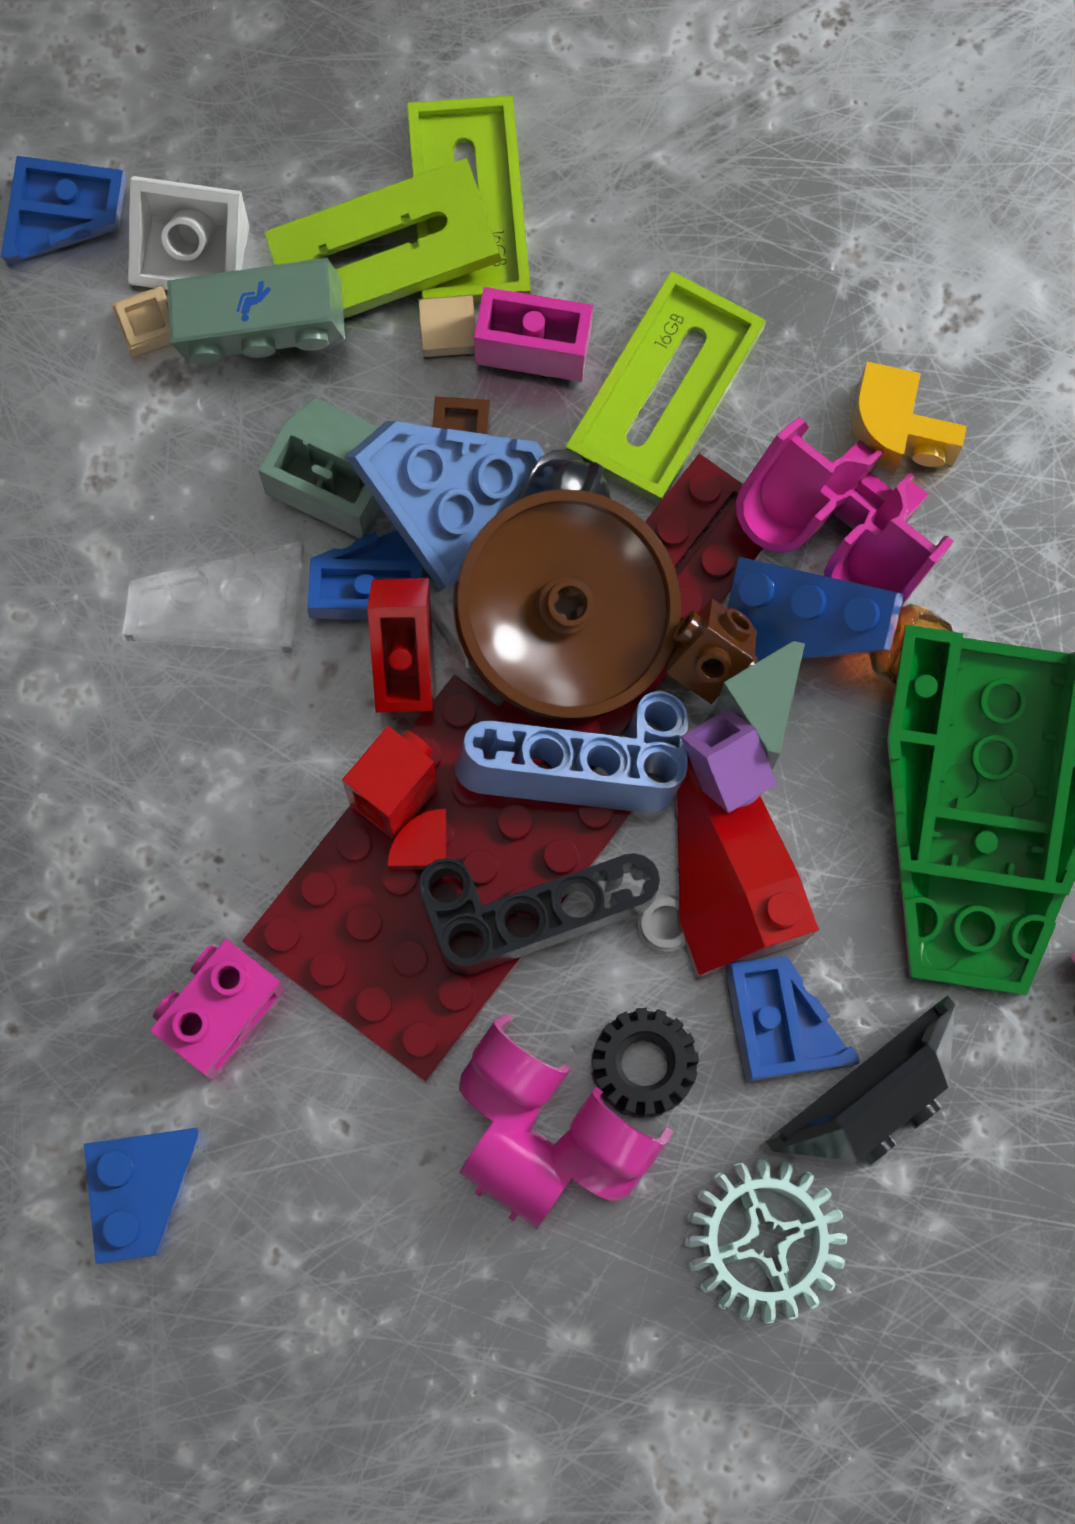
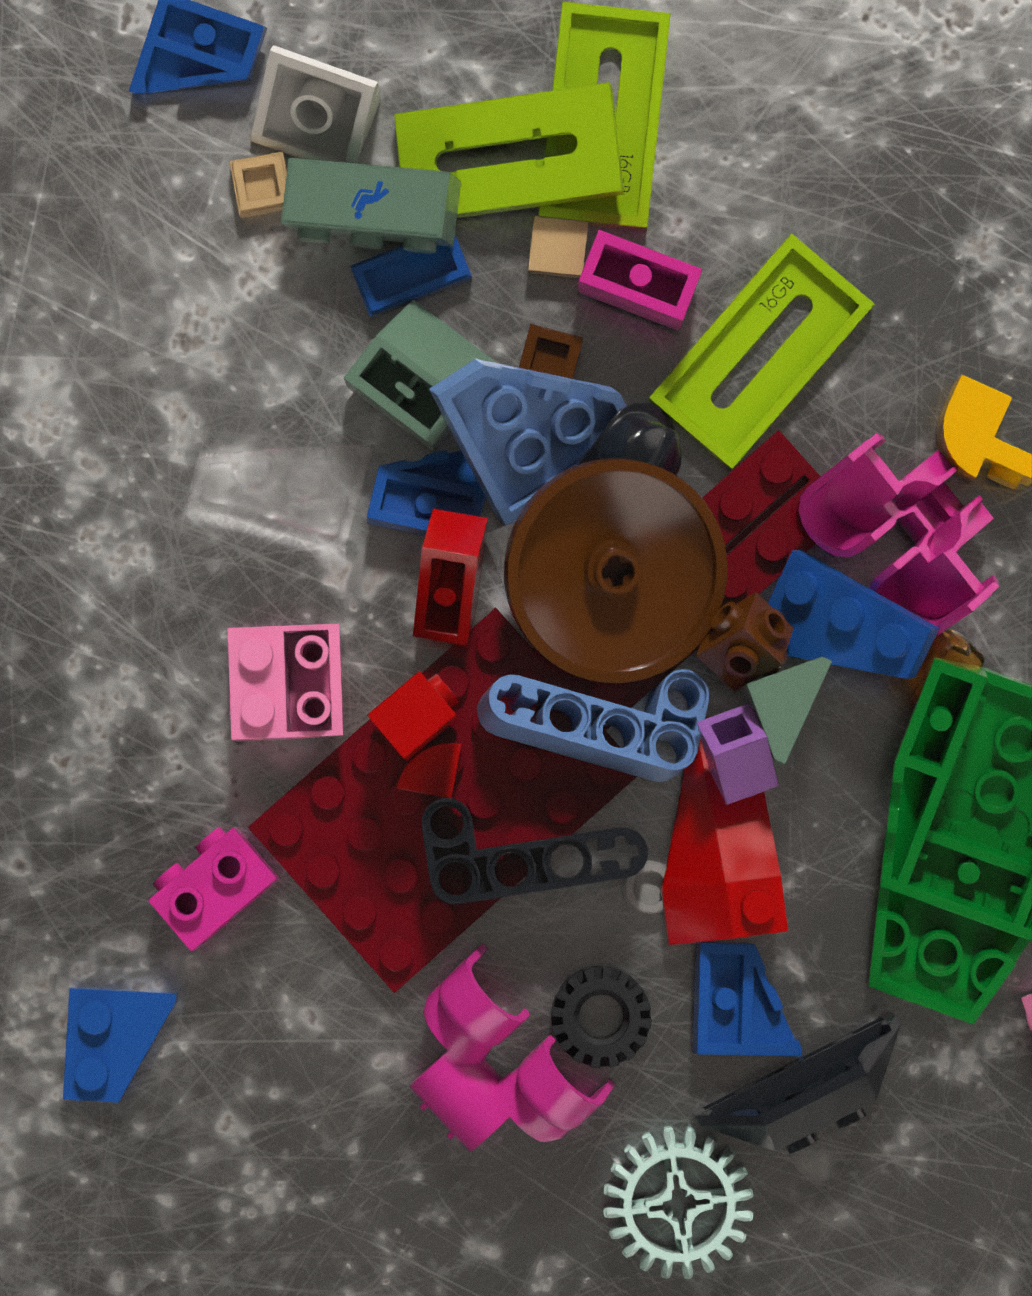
camera: 15 degrees right, 10 degrees up
none -> bright pink slope [228,624,344,742]
none -> blue tile [350,235,472,319]

